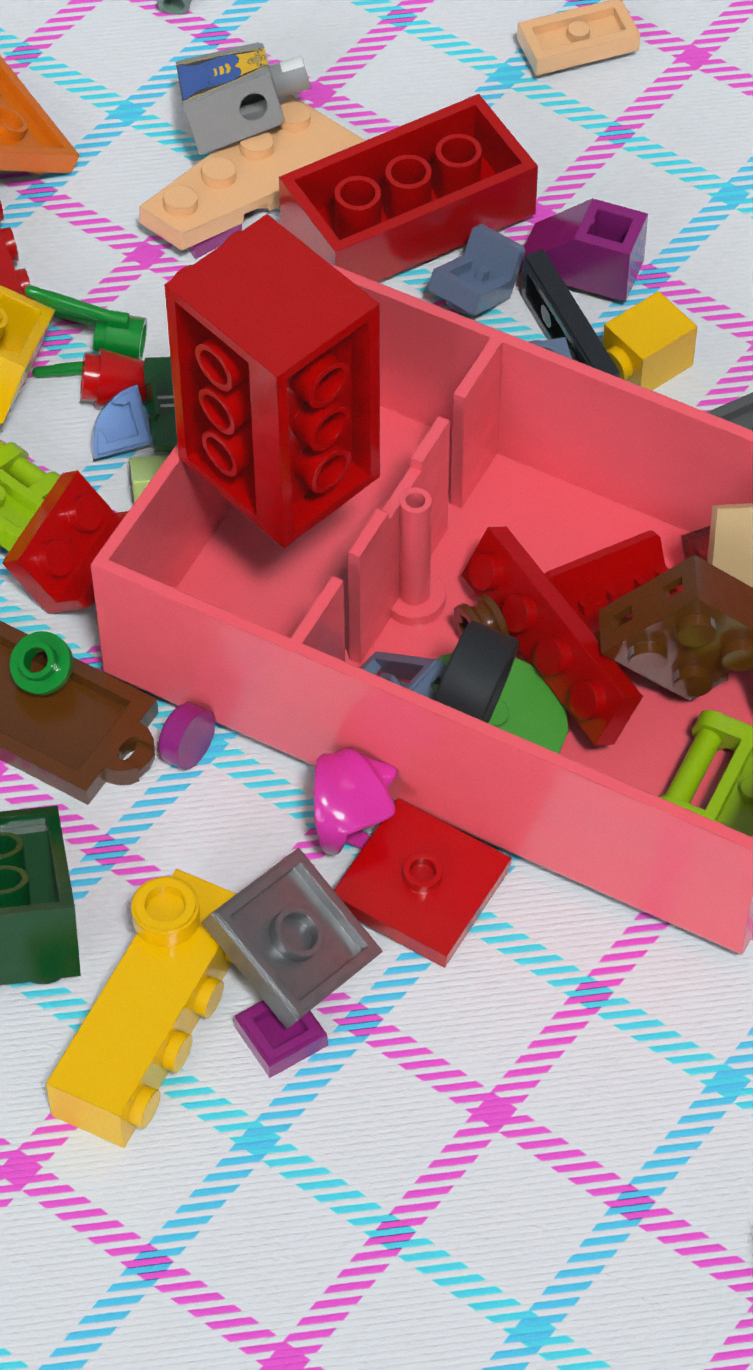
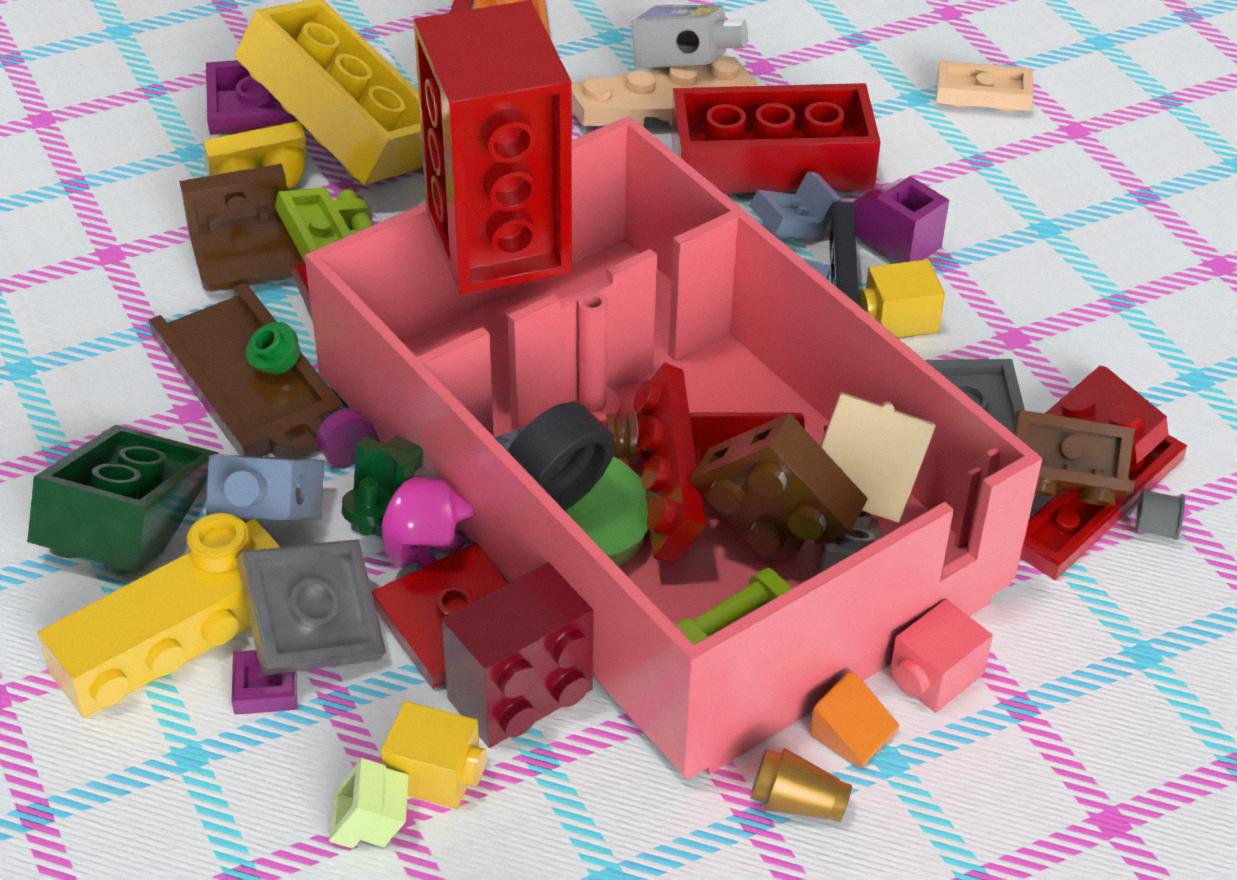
camera: 25 degrees right, 10 degrees down
none -> sand blue torso [206,454,324,520]
none -> yellowish green piece [329,758,409,849]
none -> dark green hips [341,436,423,539]
none -> yellow brick [380,701,487,809]
none -> dark red brick [442,562,593,748]

